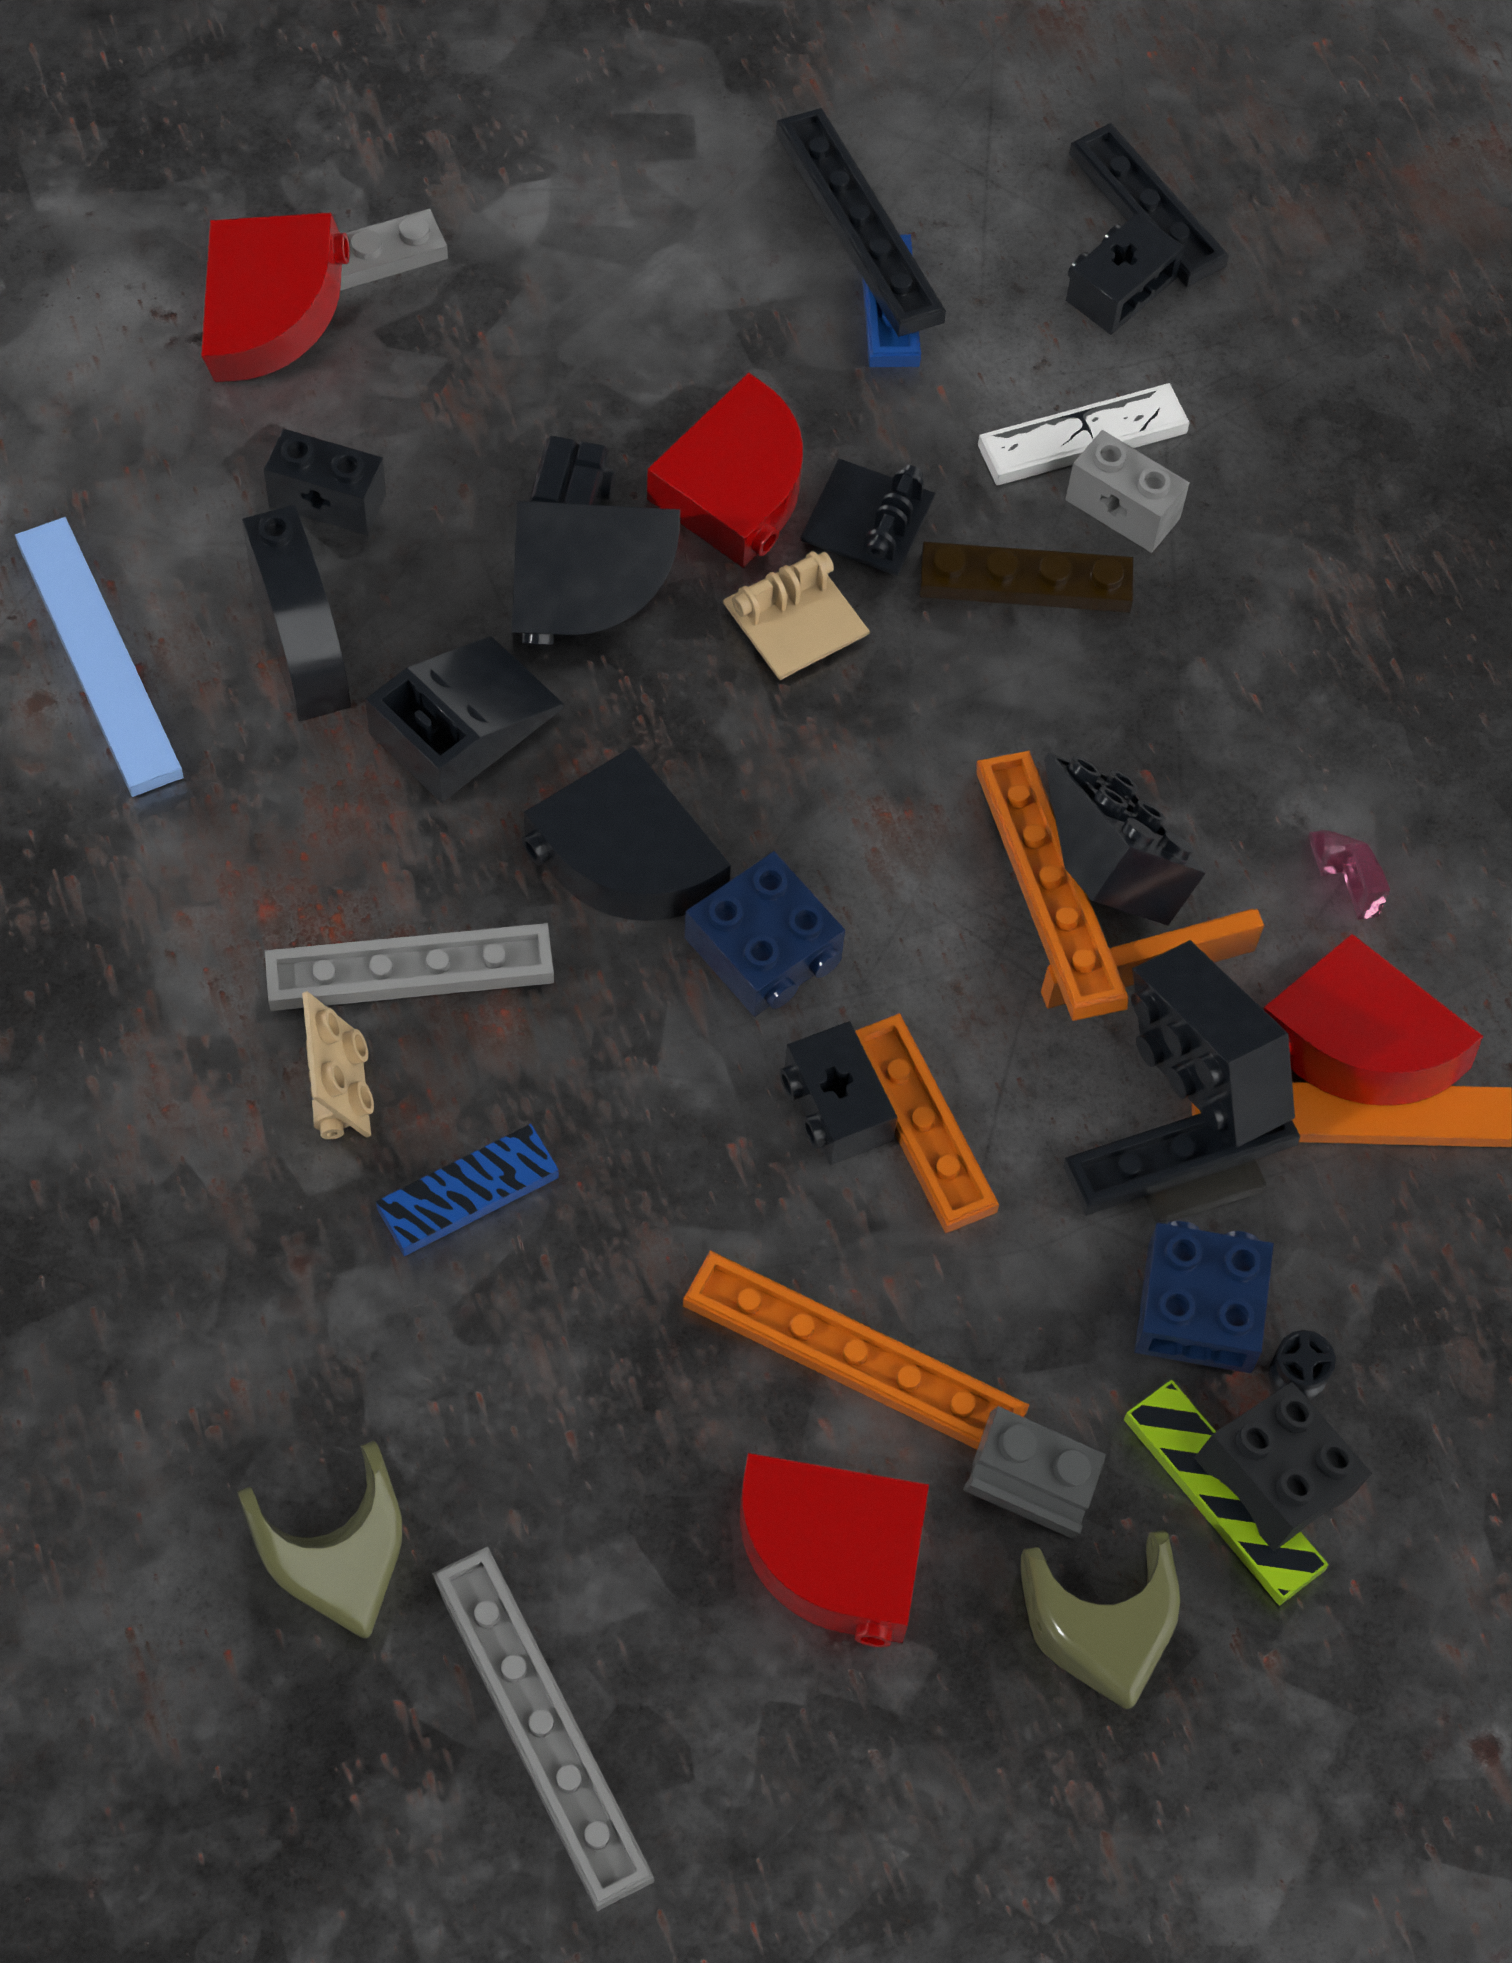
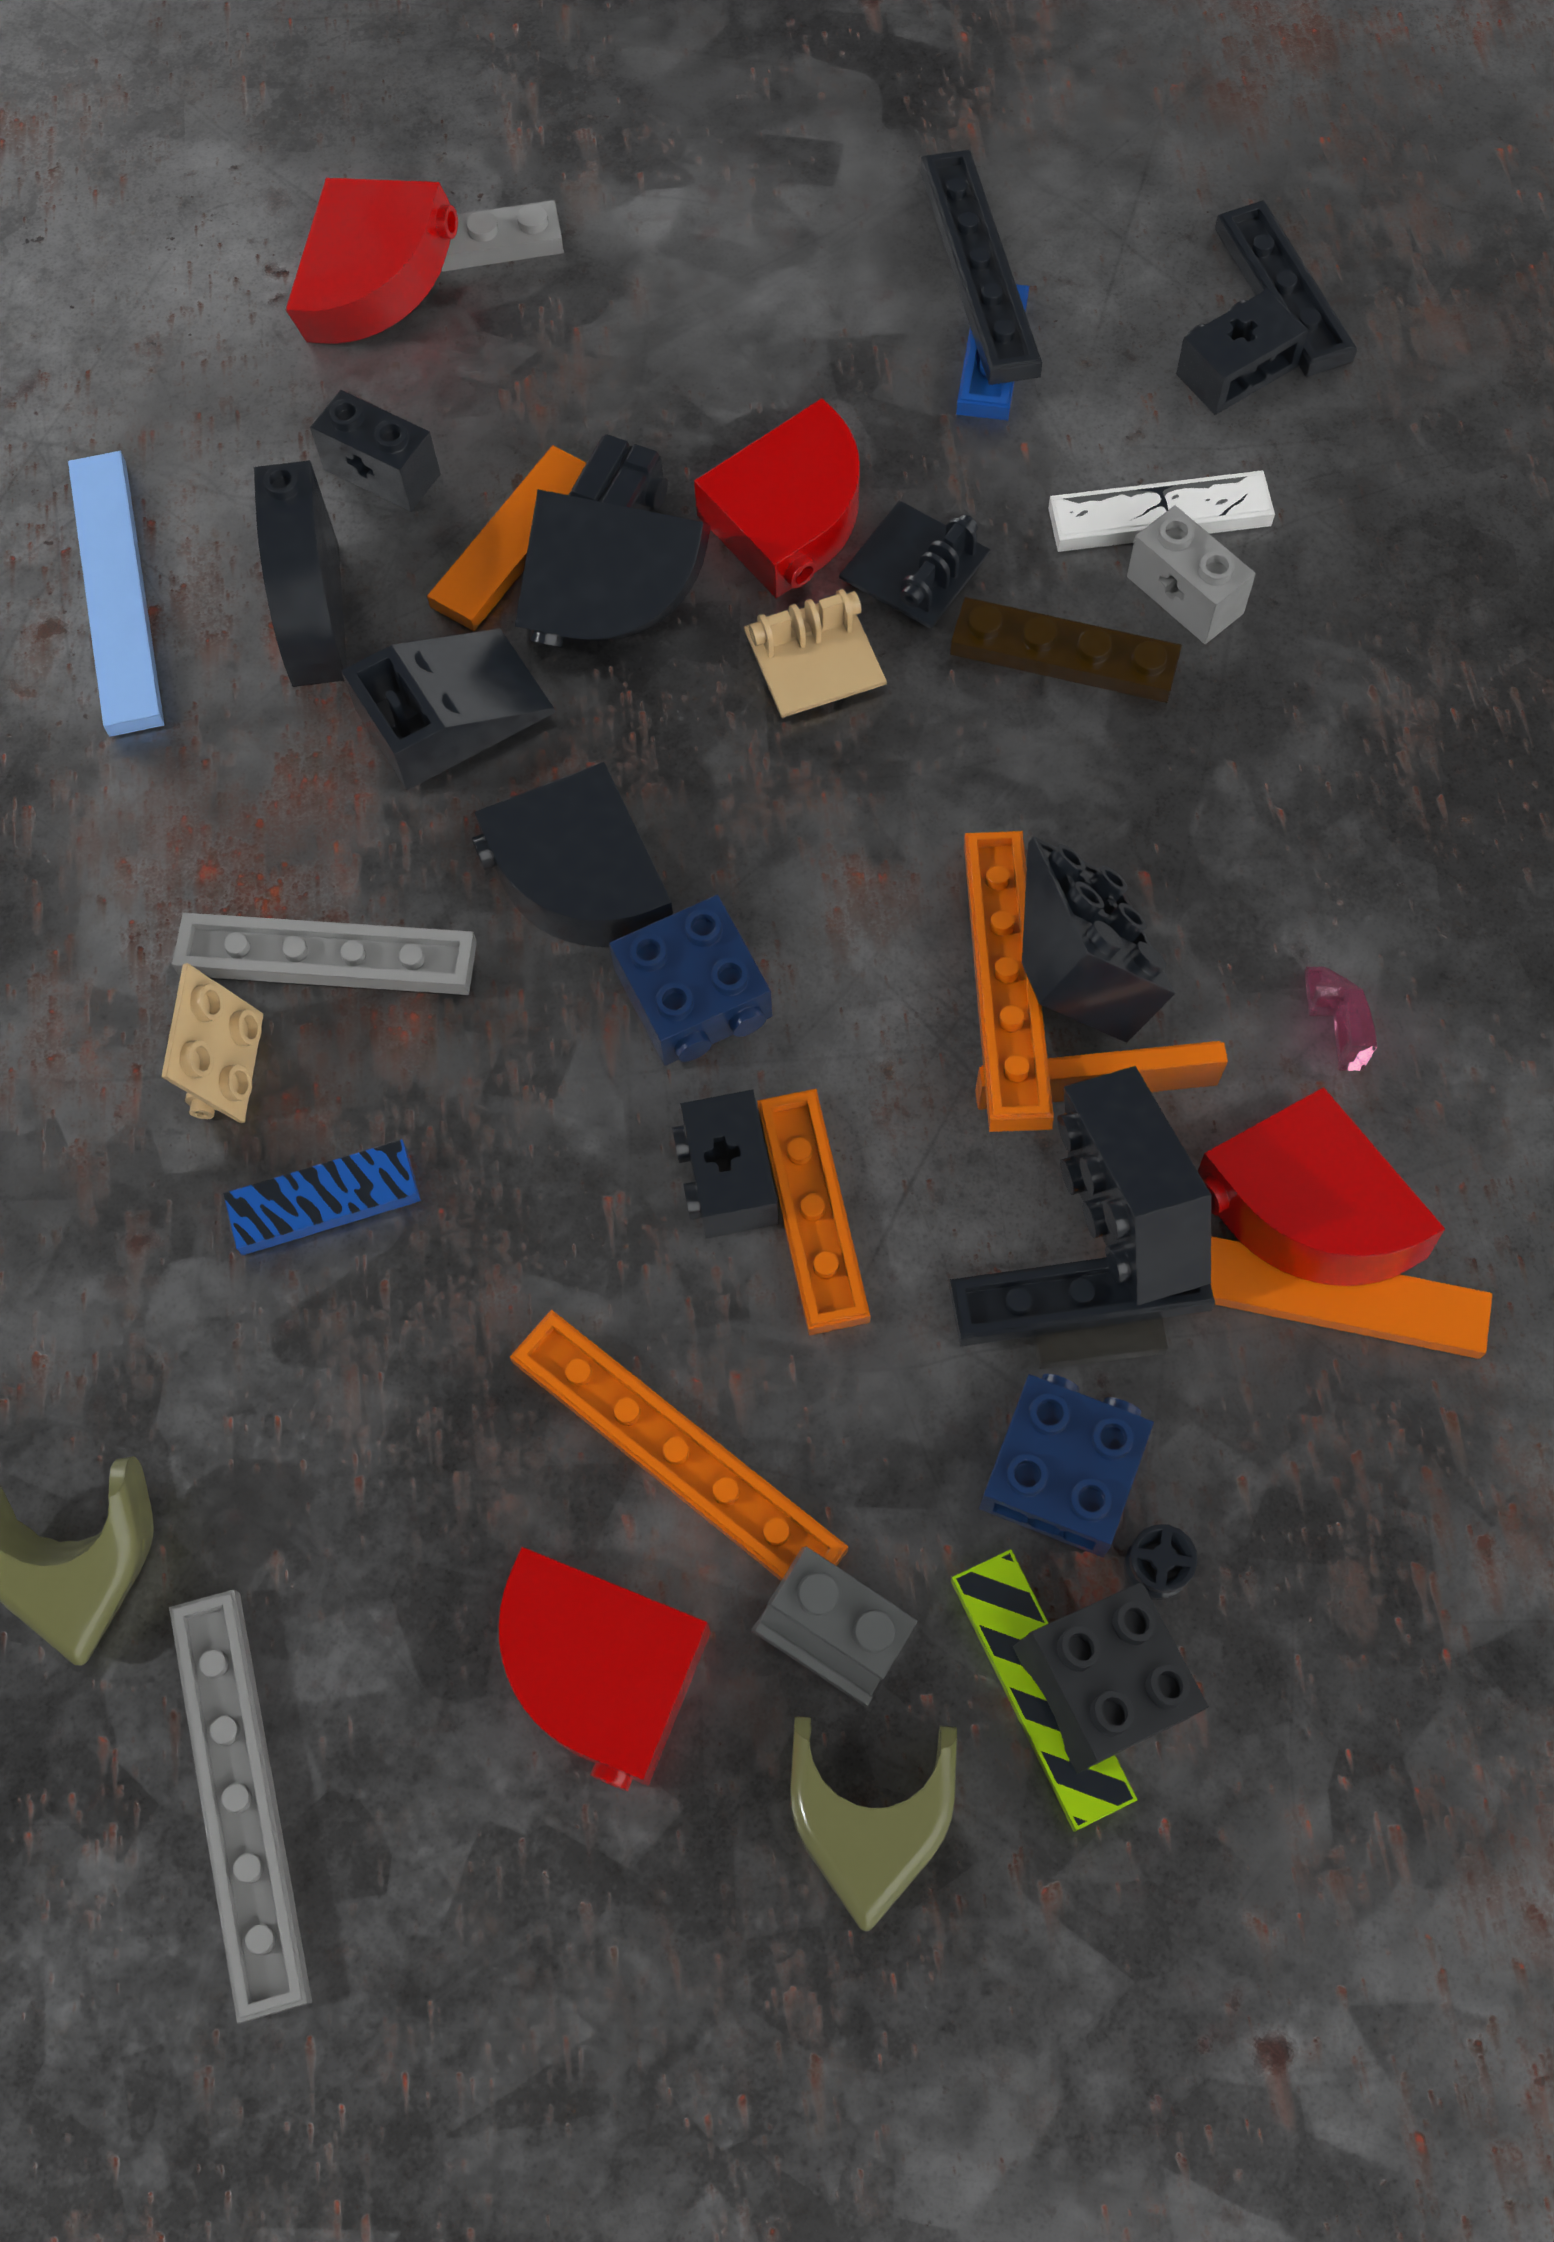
camera: 20 degrees right, 5 degrees up
none -> orange tile [427,445,586,631]

